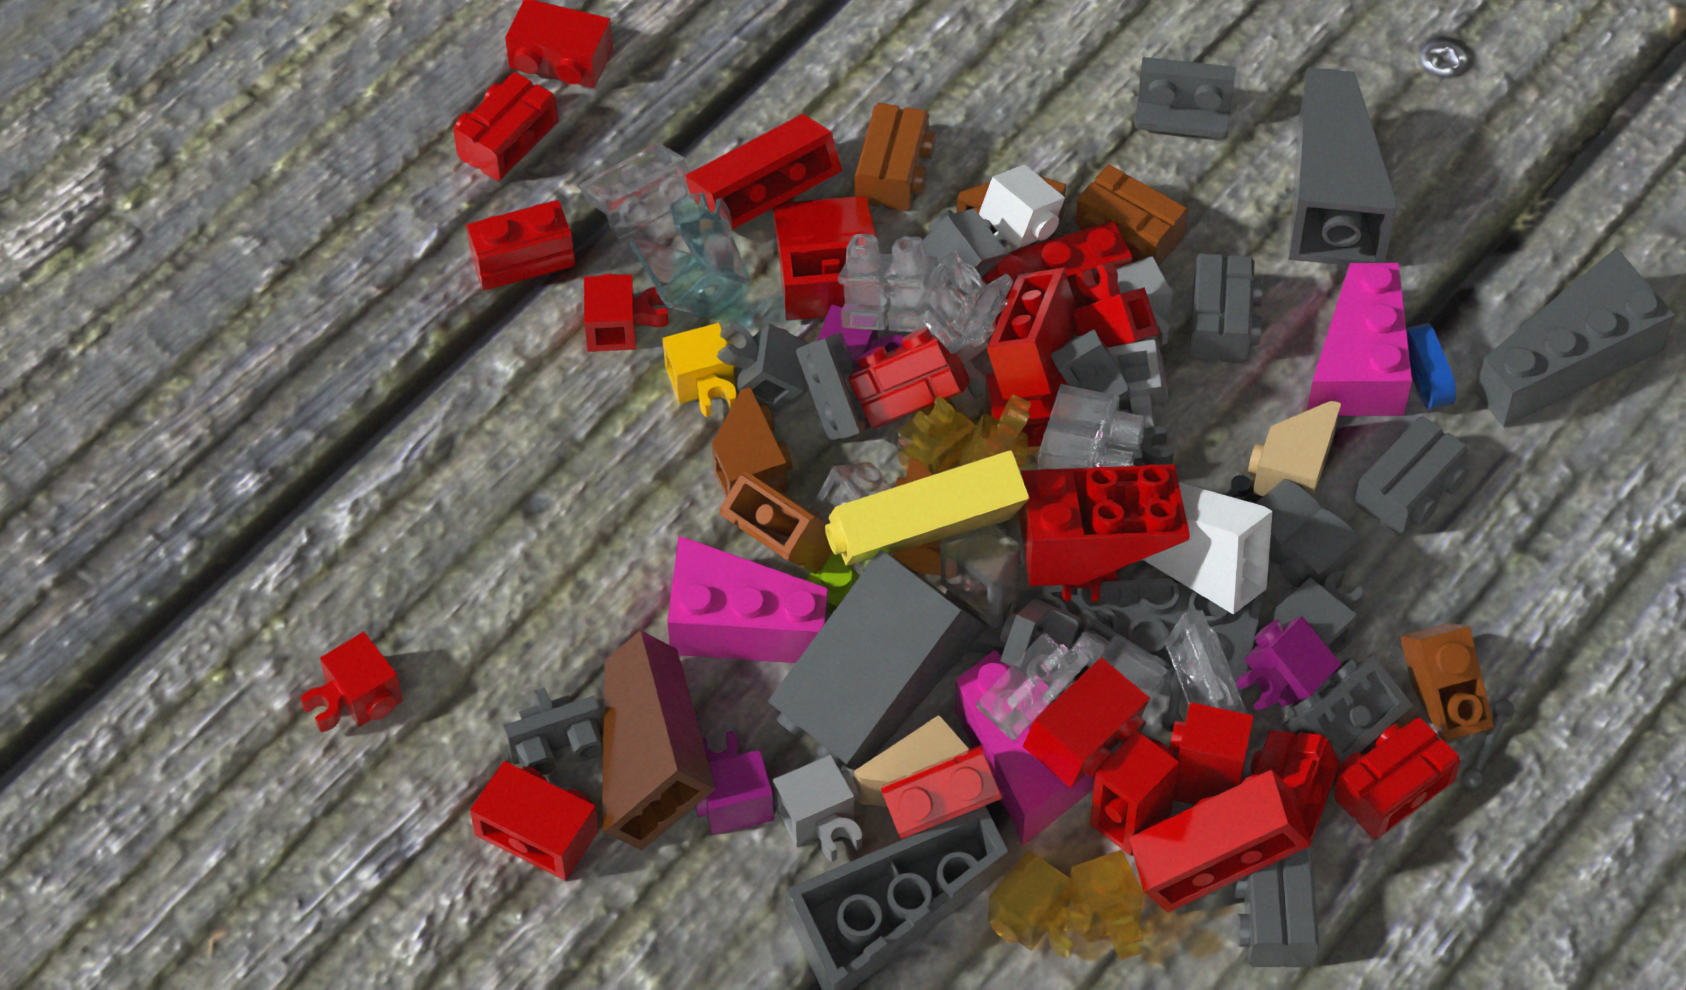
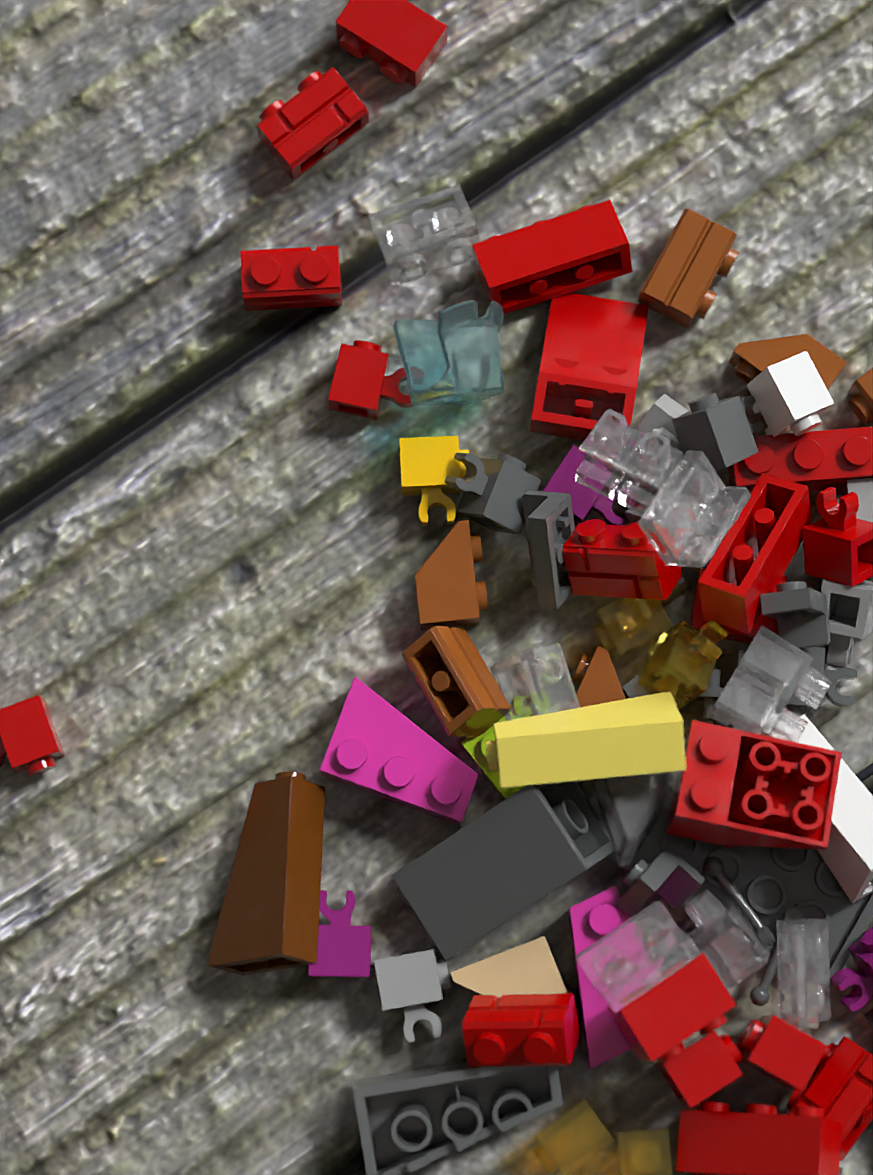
camera: 15 degrees right, 25 degrees up
red brick [470,761,599,881] -> none
dark grey hips [504,688,603,775] -> none

